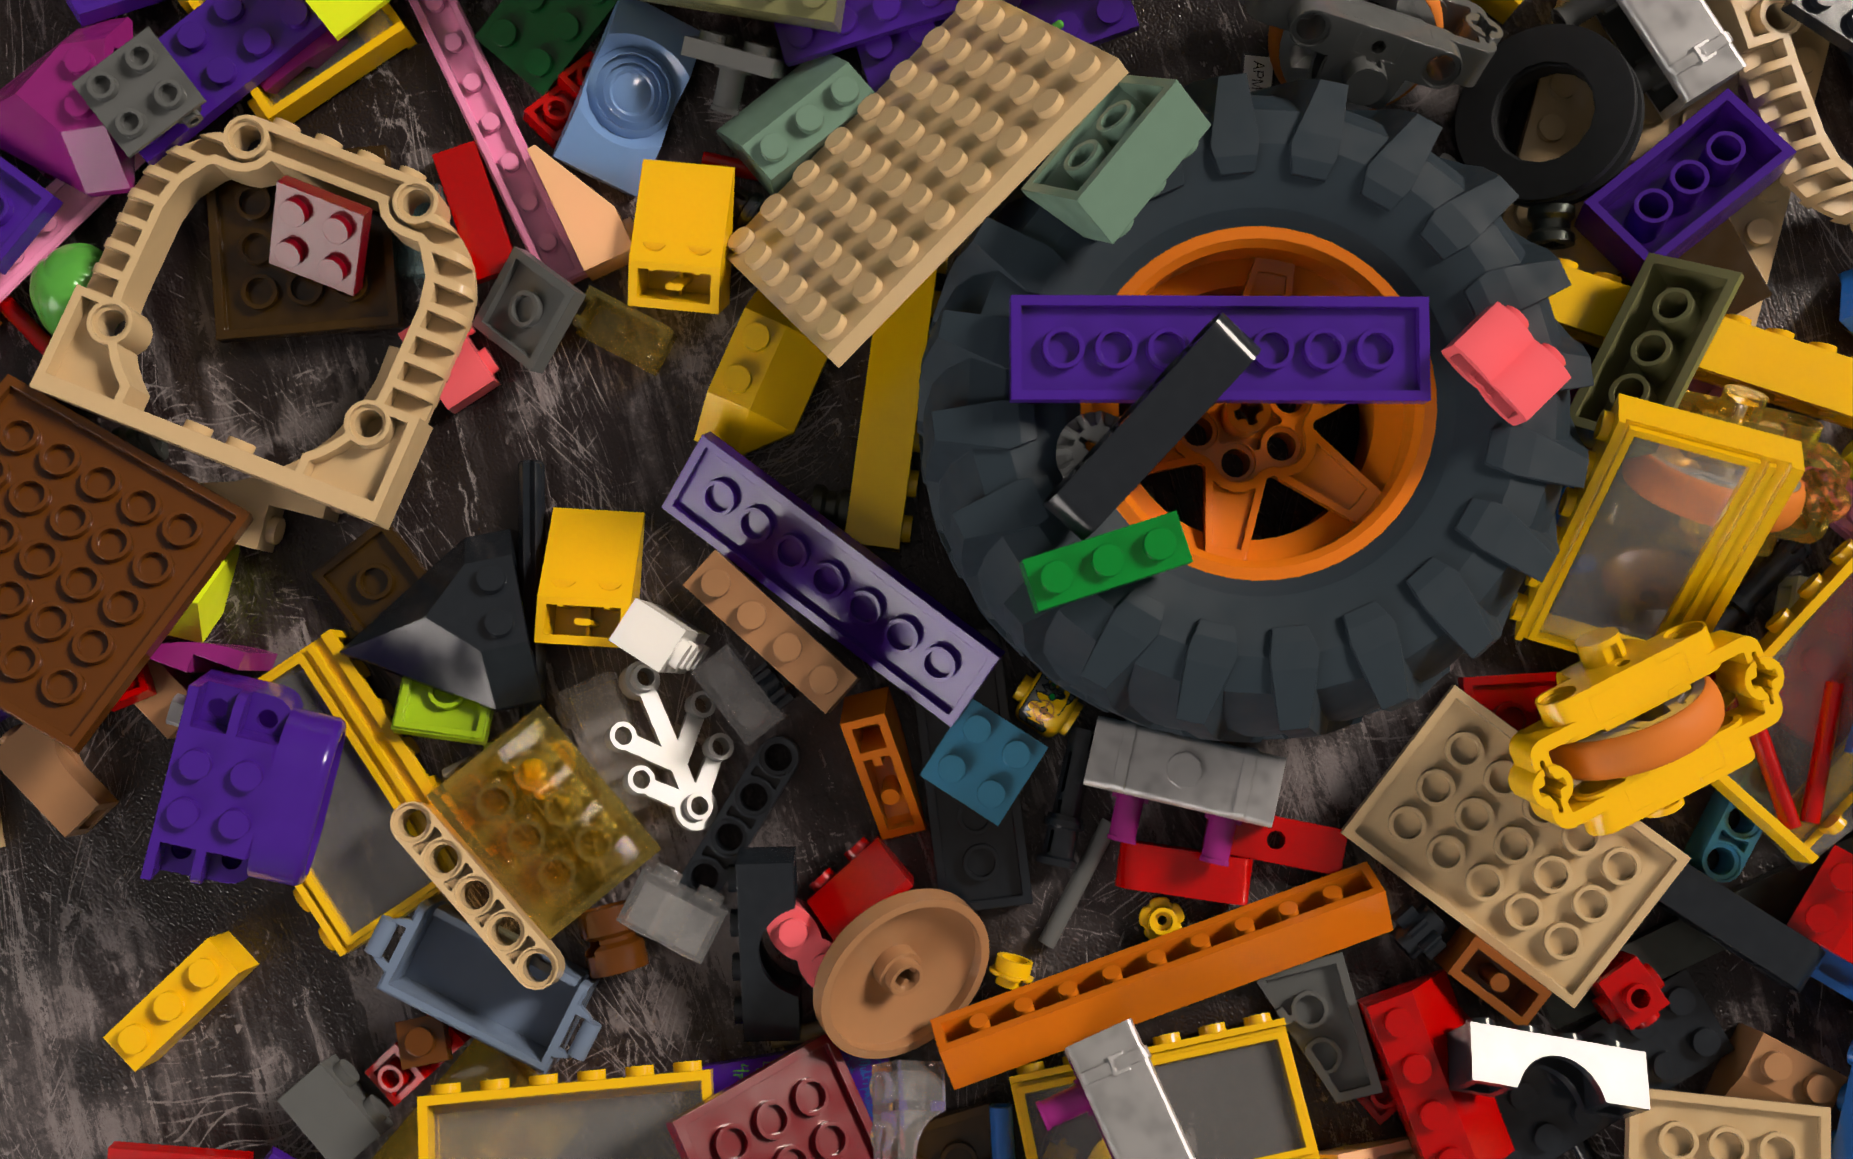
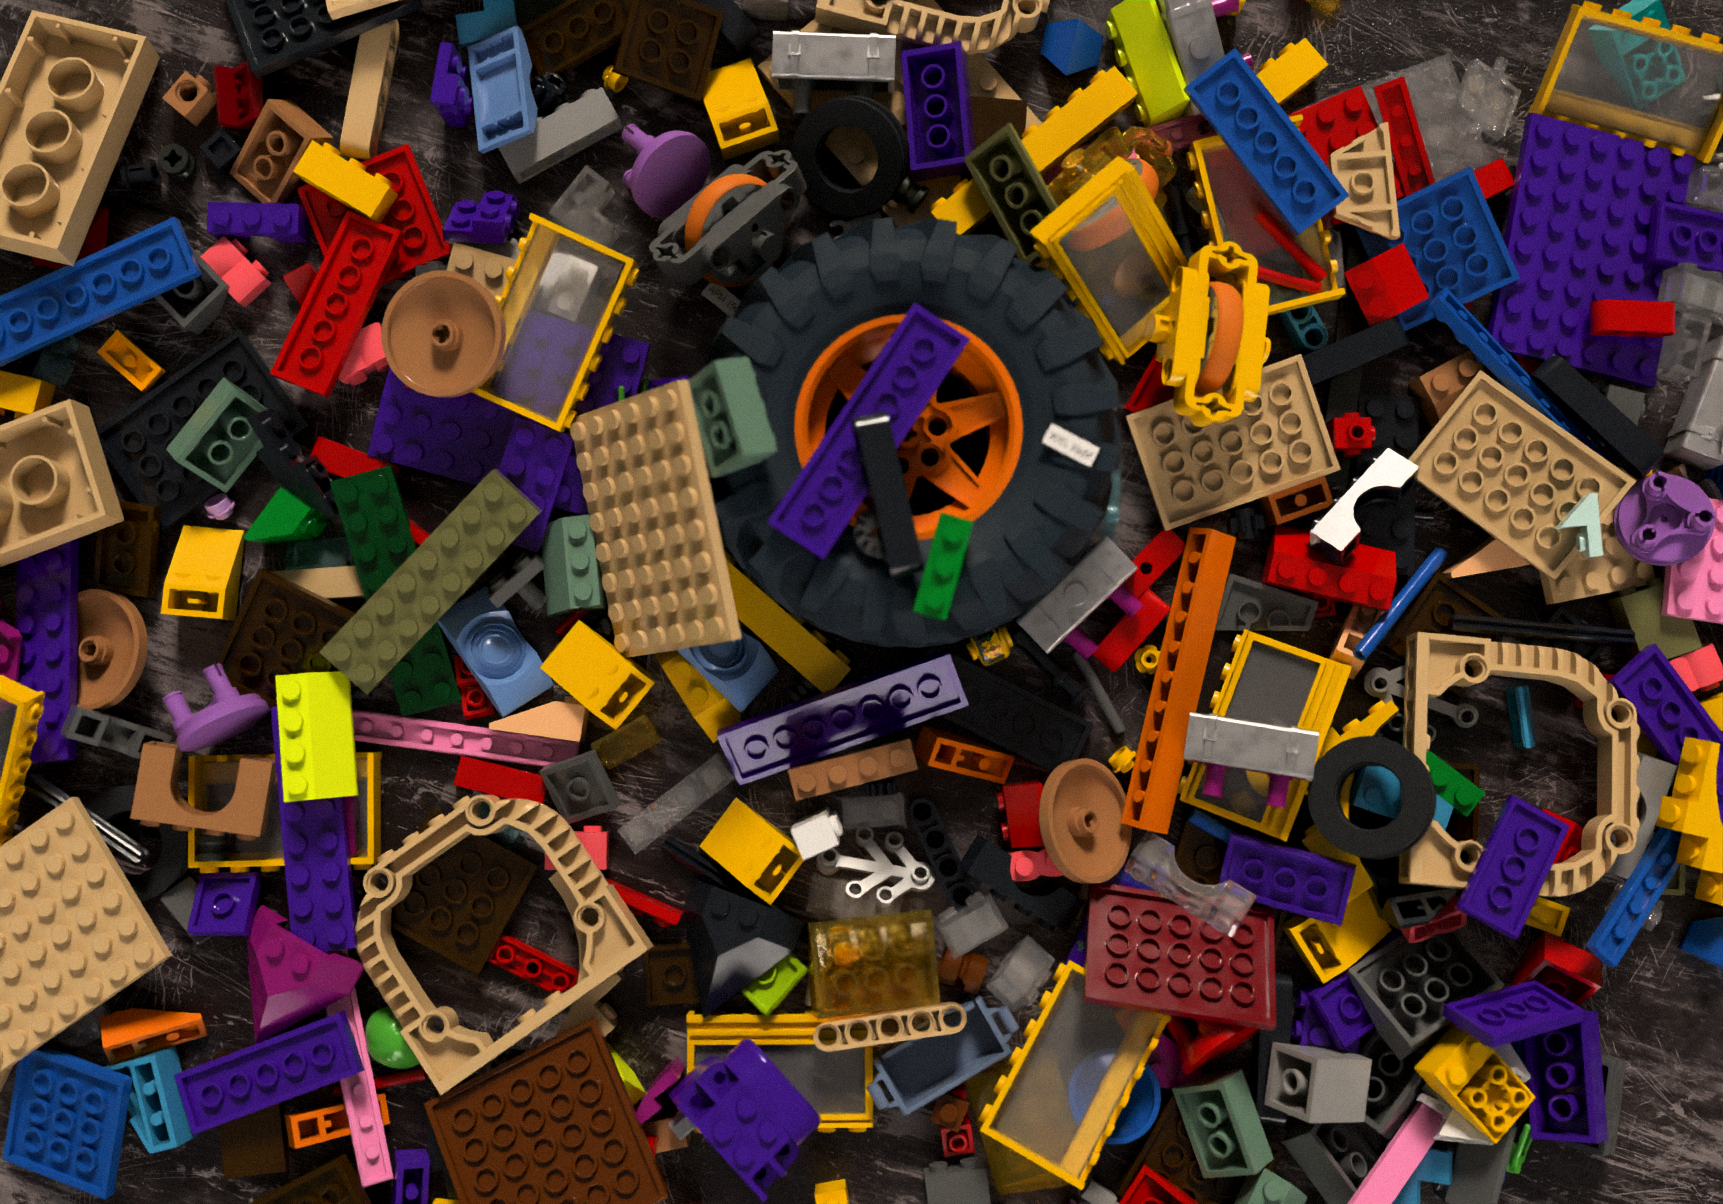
camera: 60 degrees left, 0 degrees up
dark grey hinge [72,27,207,158] -> none
plate [269,175,373,296] -> none
dark azure plate [920,699,1048,826] -> none
coral brick [1441,301,1571,426] -> none
none -> red tile [487,932,579,994]
none -> red tile [605,877,684,928]
none -> clear arch [617,754,735,855]
none -> medium blue slope [677,629,779,713]
none -> clear brick [986,935,1056,1012]
none -> white sticker [1039,421,1103,470]
none -> clear light blue plate [1105,468,1121,522]

